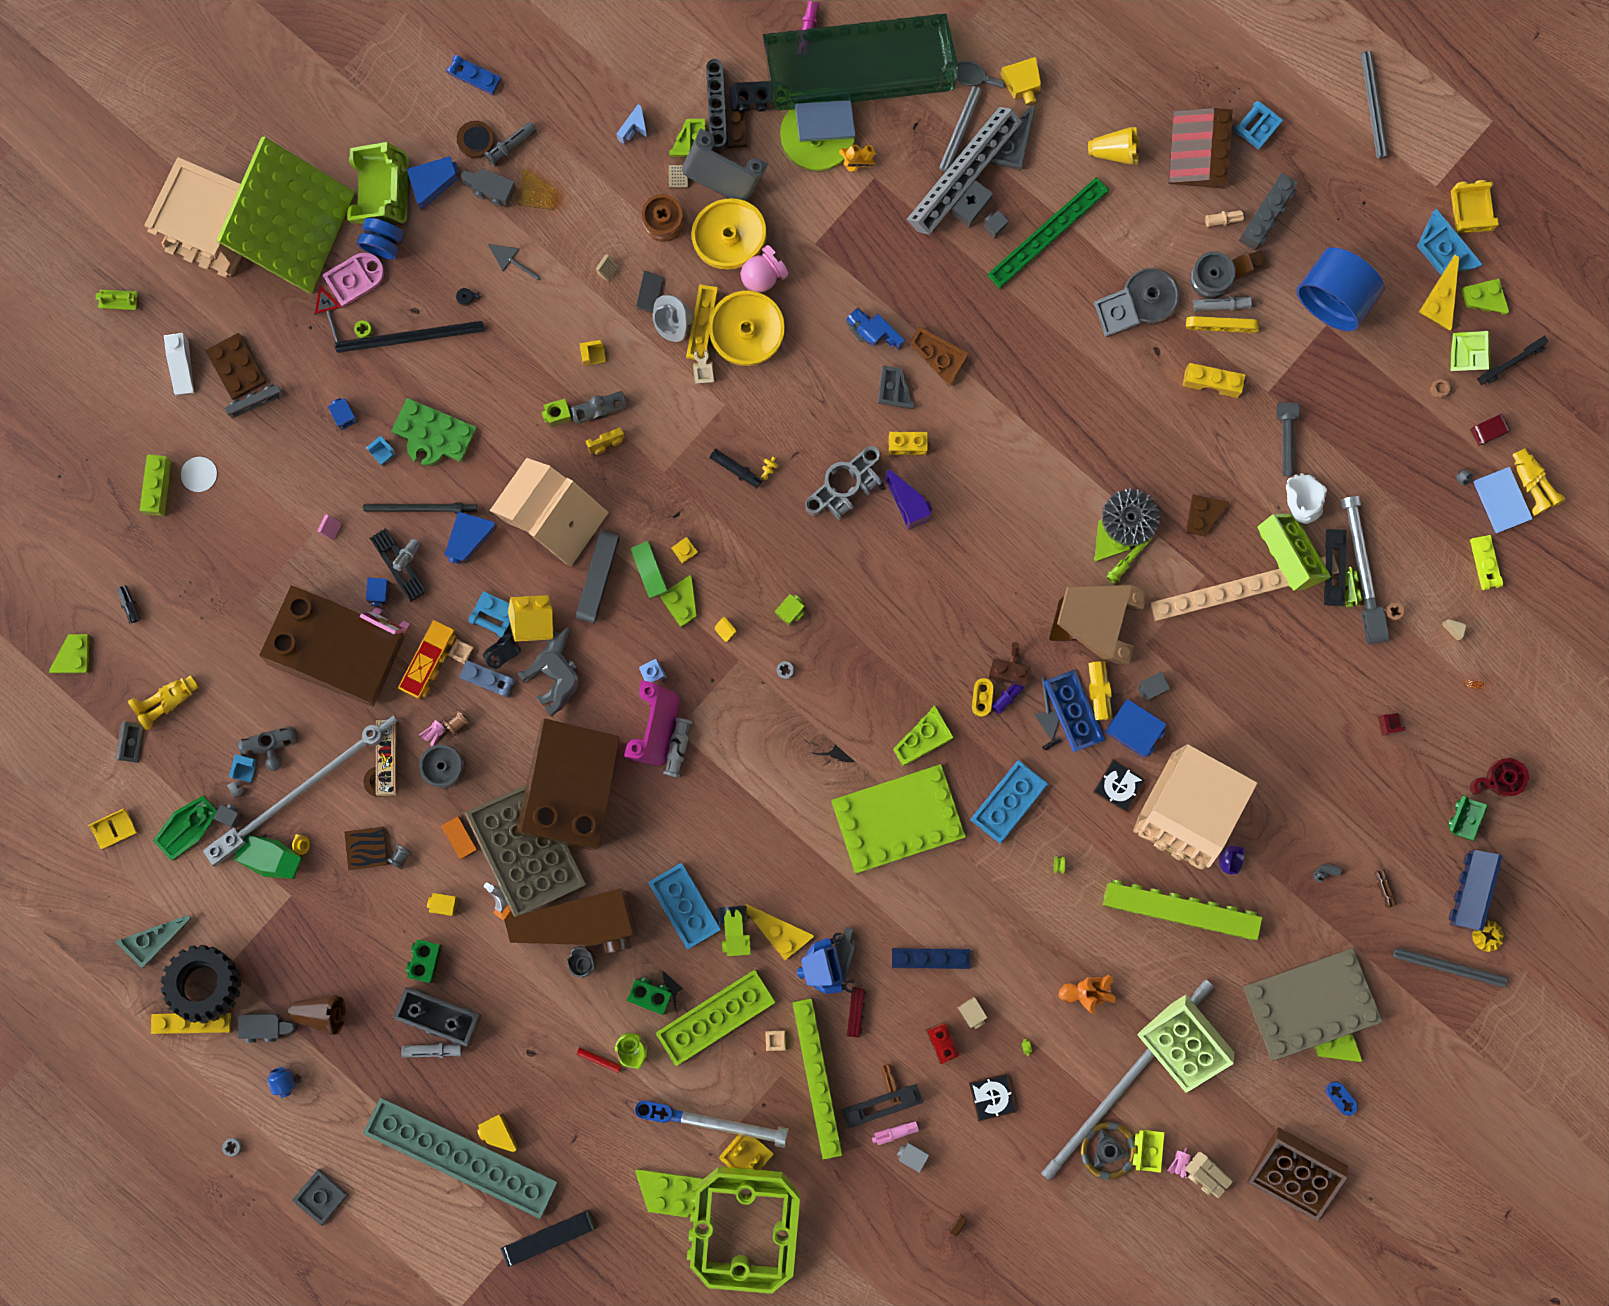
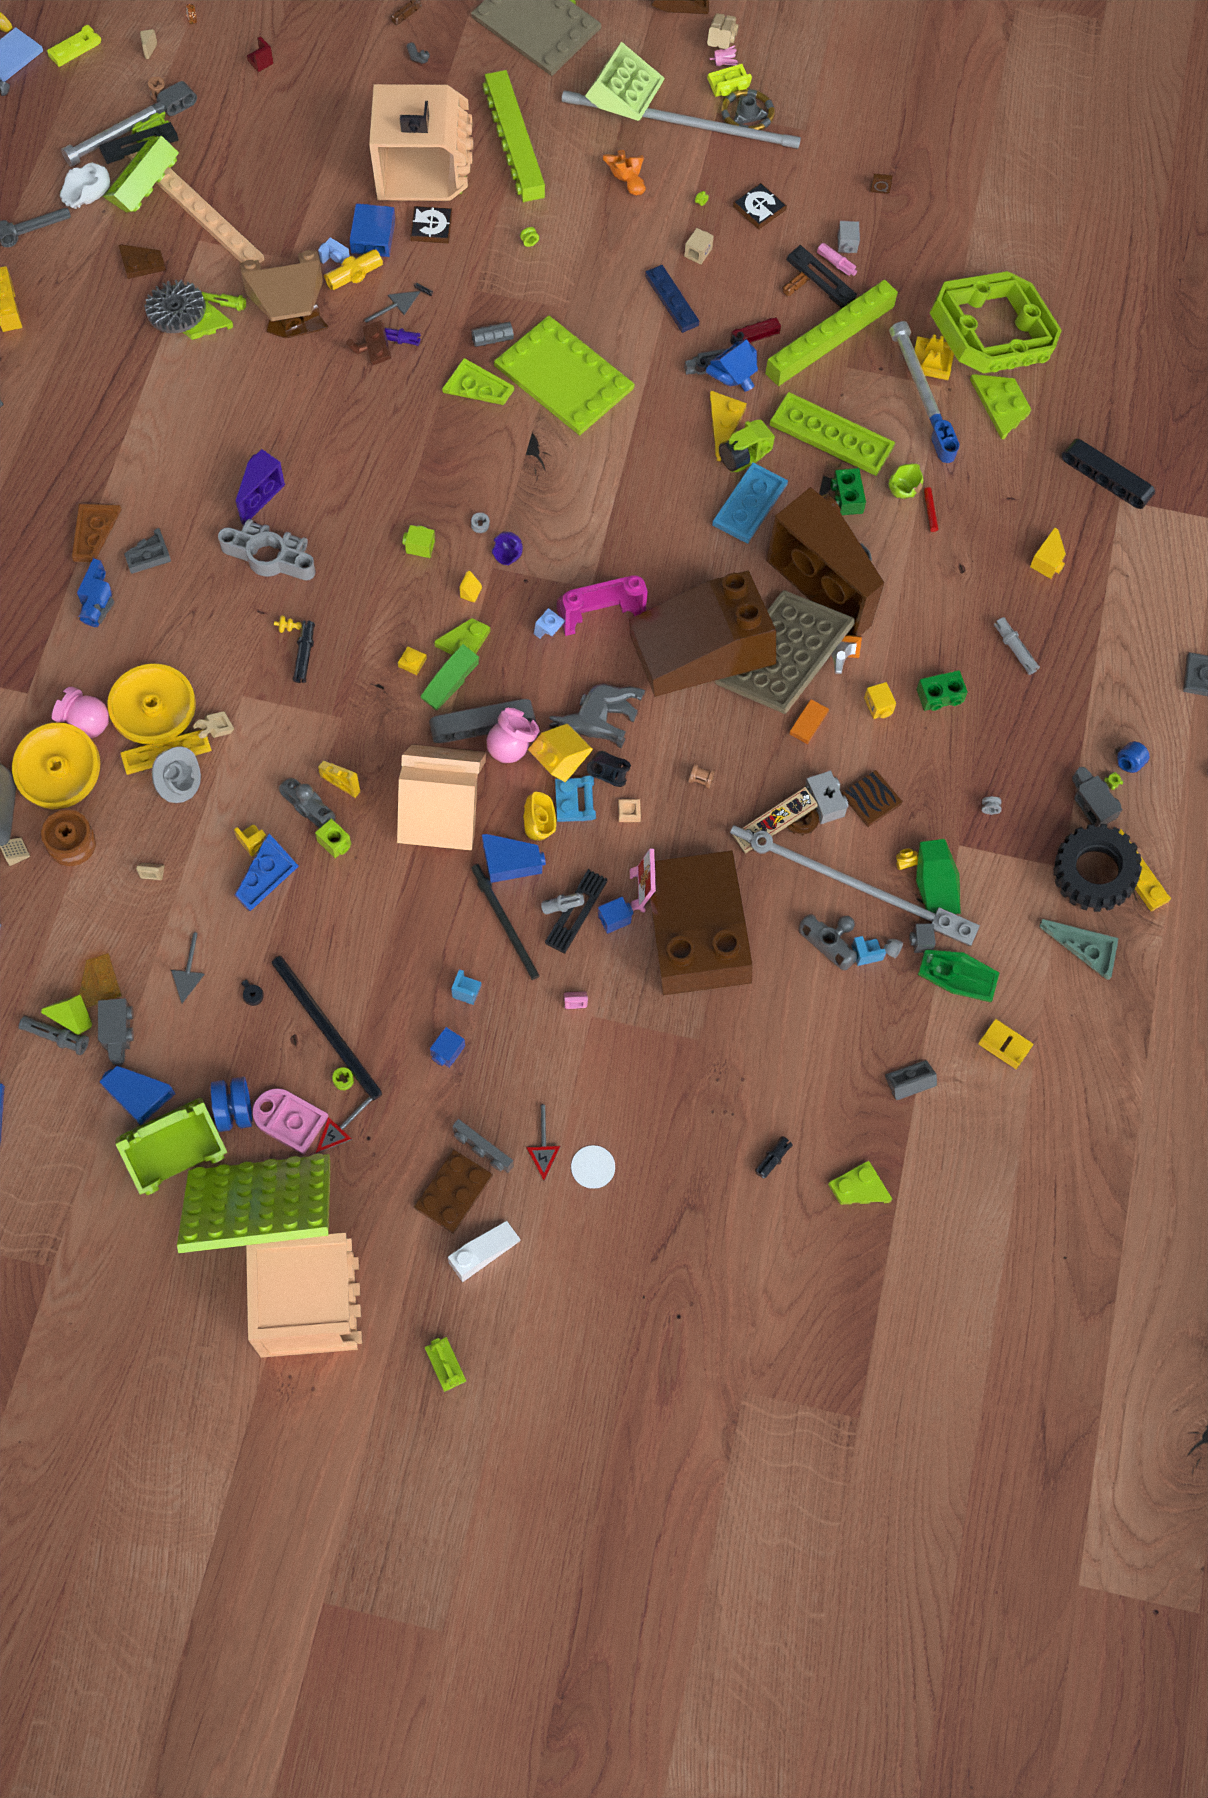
camera: 120 degrees left, 15 degrees down
yellow piece [128,675,199,731] -> none
lime brick [139,454,172,516] -> none
reddish brown cone [288,995,346,1035] -> none
sand green plate [363,1097,558,1219] -> none
dark grey bush [388,844,412,869] -> none
bright green plate [391,398,477,466] -> none
dark grey piece [393,987,482,1047] -> none
light orange brick [398,620,457,700] -> none
bright pink piece [419,720,446,747] -> none
dark grey wheel [419,745,465,789] -> none
tile [457,121,494,158] -> none
sand blue plate [459,661,516,698] -> none
dark grey slope [636,271,663,313] -> none
light grey piece [663,718,692,778] -> none
light nougat tile [766,1030,786,1051] -> none
yellow brick [888,432,927,456] -> none
red hips [926,1022,959,1064] -> none
dark azure plate [970,760,1048,844] -> none
yellow plate [972,678,993,717] -> none
blue slope [1043,670,1105,752] -> none
dark grey brick [1138,672,1170,701] -> none
none -> lime slope [41,994,92,1035]
none -> blue wing [234,833,299,911]
none -> light blue bracket [318,237,350,264]
none -> black bracket [400,101,430,133]
none -> dark grey axle [471,321,514,347]
none -> bright pink tile [486,707,540,763]
none -> dark purple hair [492,531,523,566]
none -> yellow piece [523,792,556,841]
none -> piece [526,1104,561,1181]
none -> light grey brick [805,771,848,824]
none -> light grey bush [982,796,1002,815]
none -> lime piece [1104,772,1123,790]

